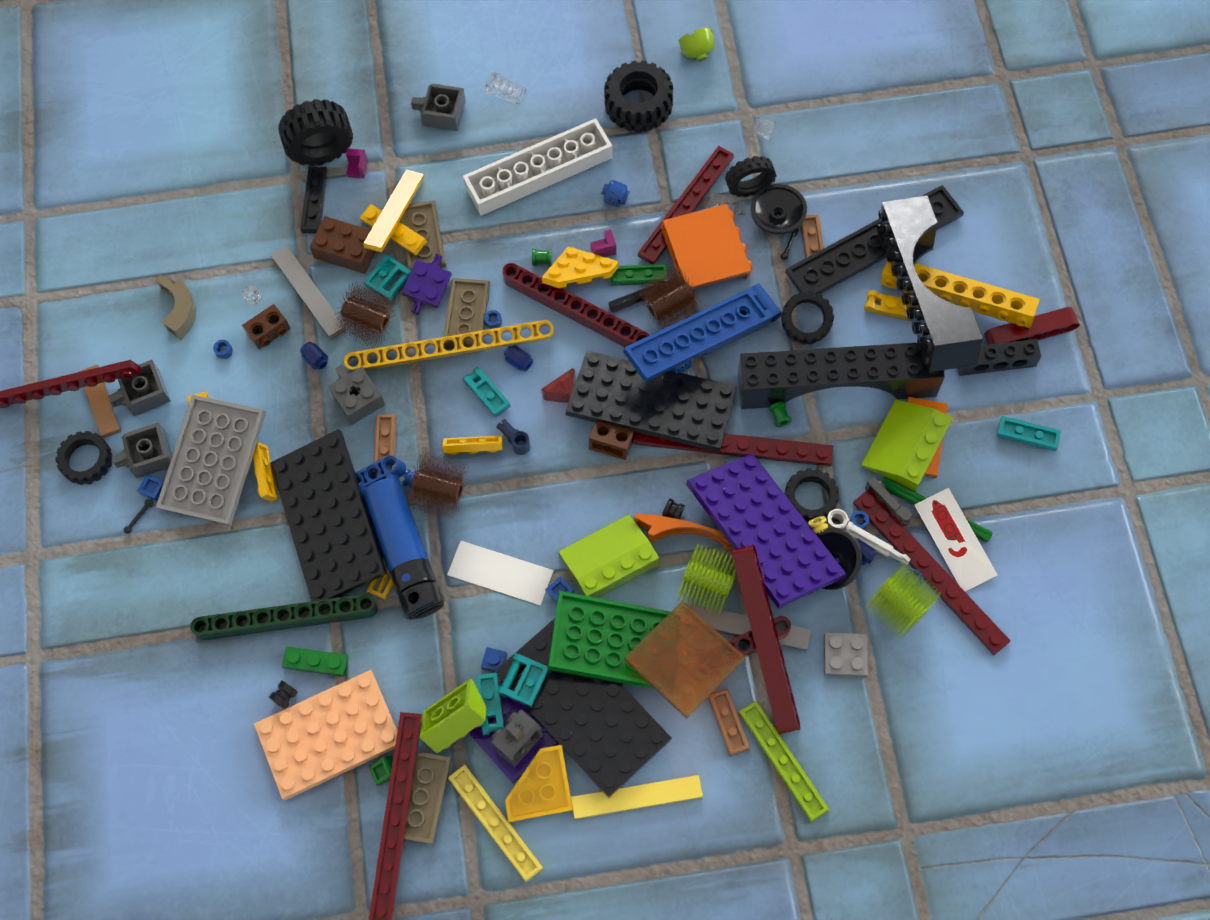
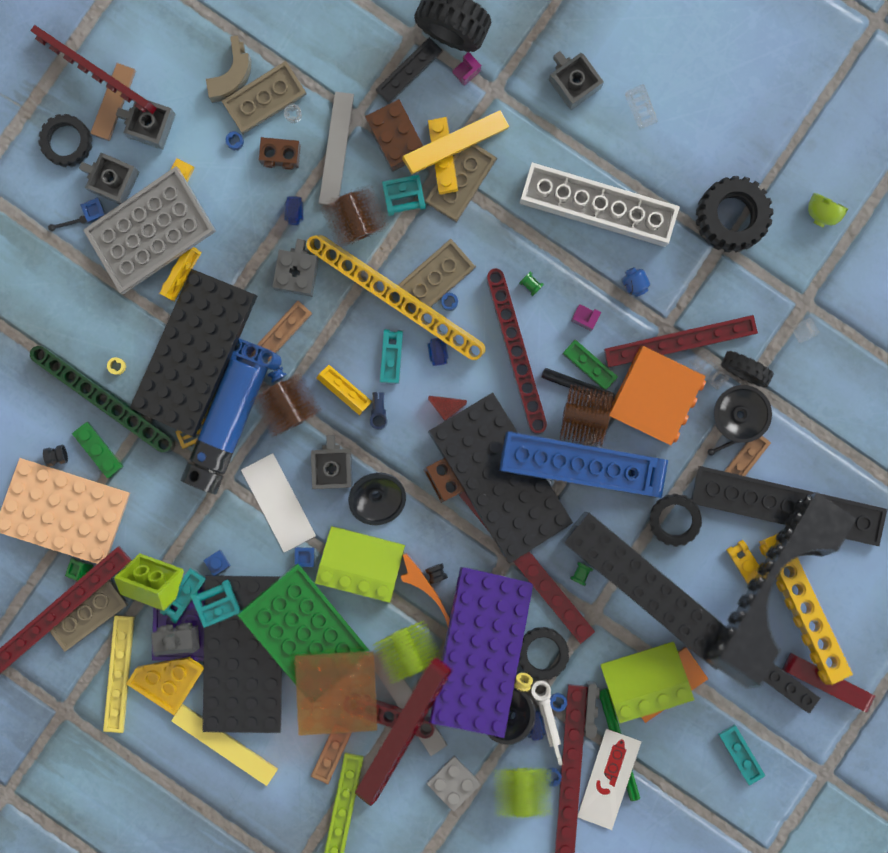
camera: 40 degrees right, 20 degrees up
dark purple plate [402,254,452,315] -> none
yellow plate [542,247,619,288] -> none
none -> light yellow bush [107,357,126,375]
none -> dark tan plate [222,61,307,134]
none -> dark grey hinge [311,435,353,489]
none -> black dish [348,473,406,525]

